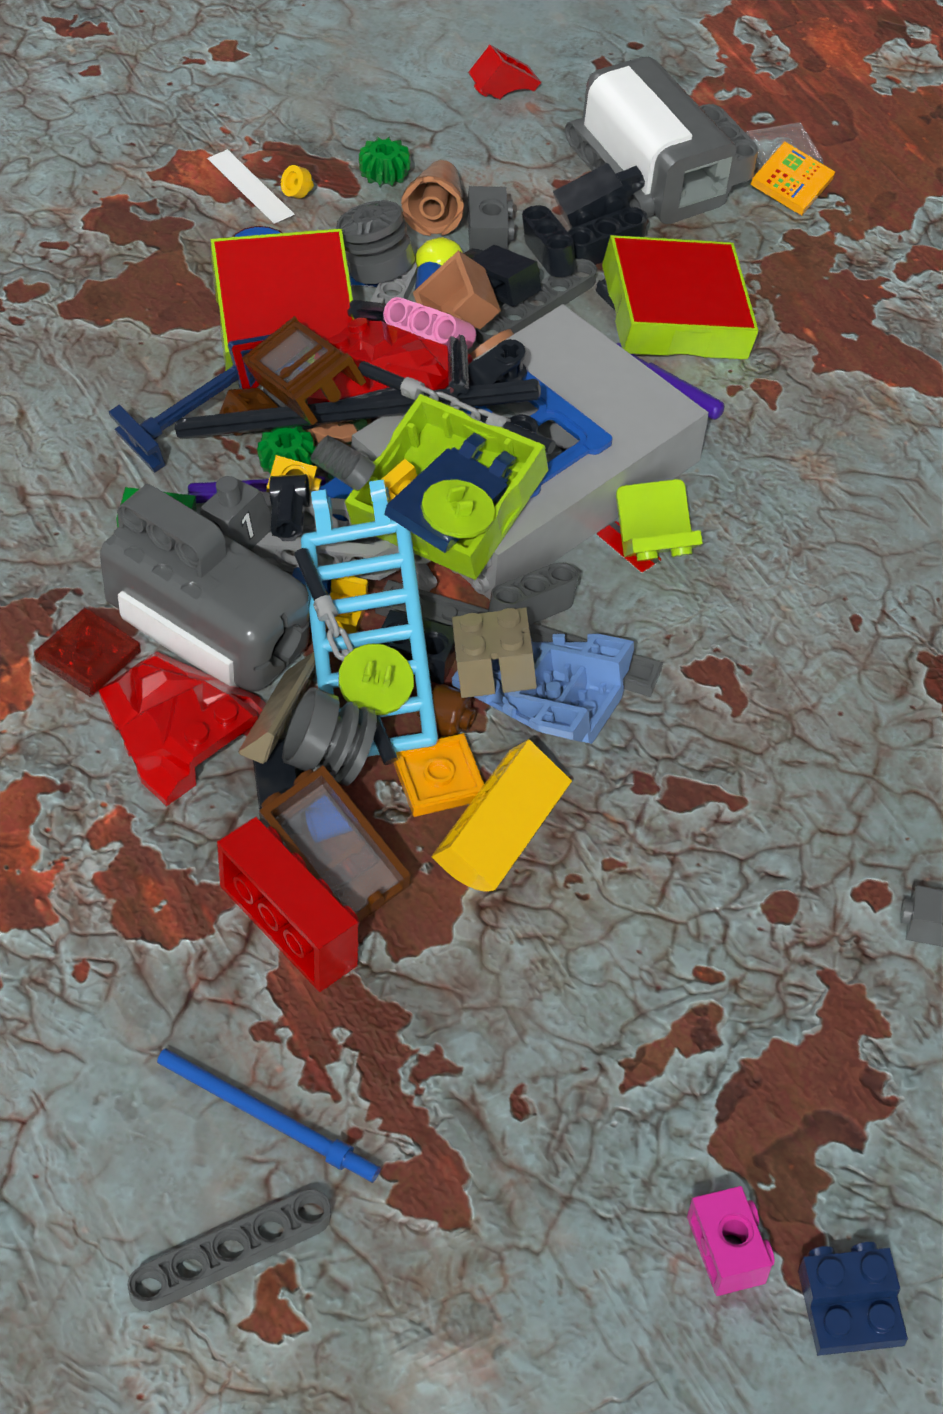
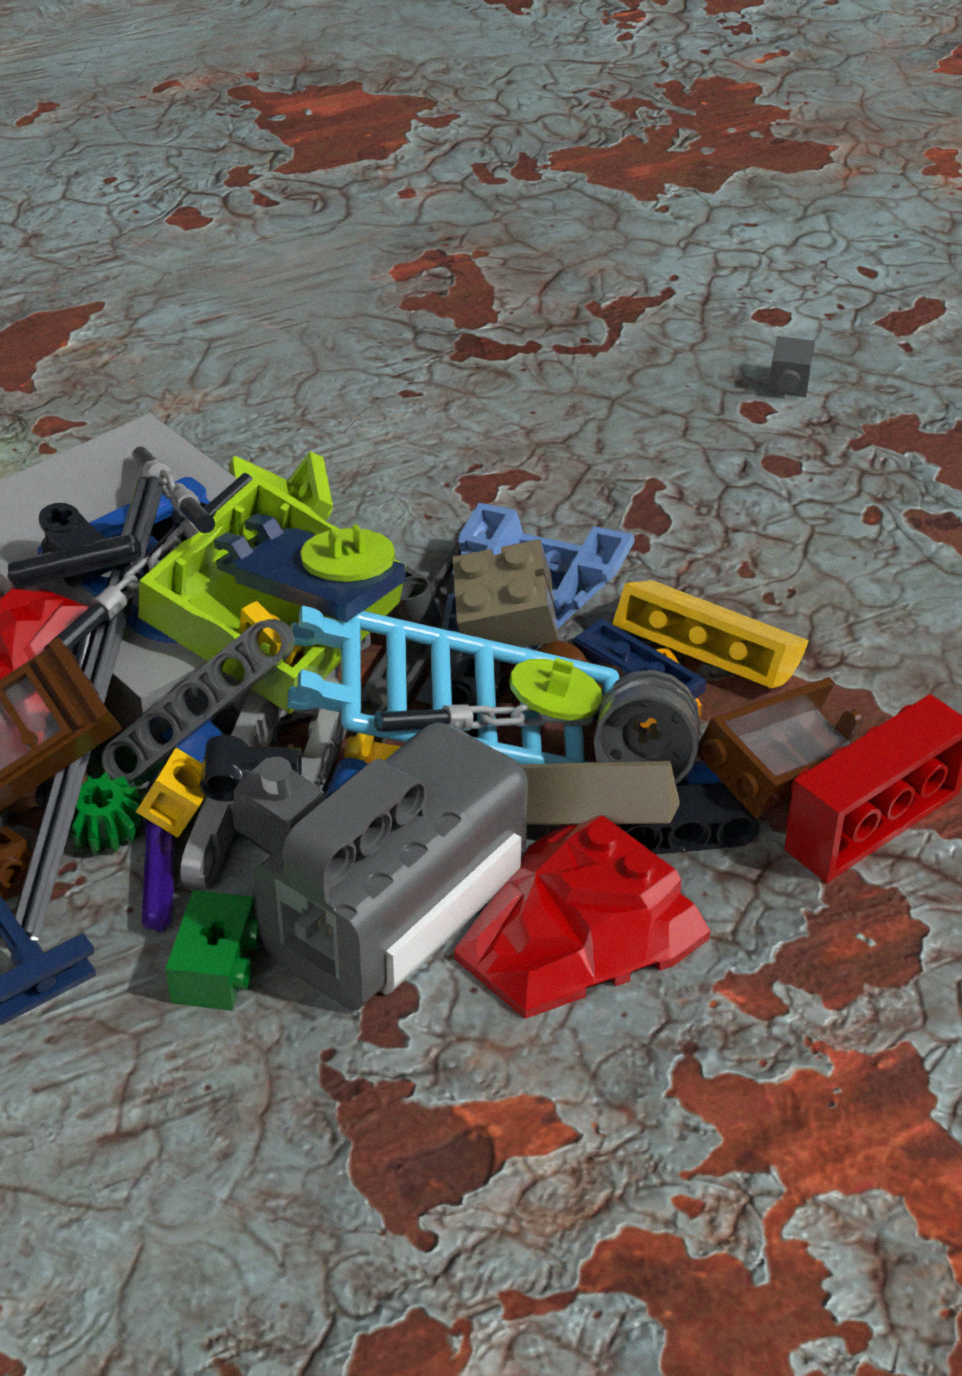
camera: 85 degrees left, 10 degrees down
clear red plate [34,607,141,697] -> none
none -> piece [132,446,215,533]
none -> dark blue tile [572,618,706,699]

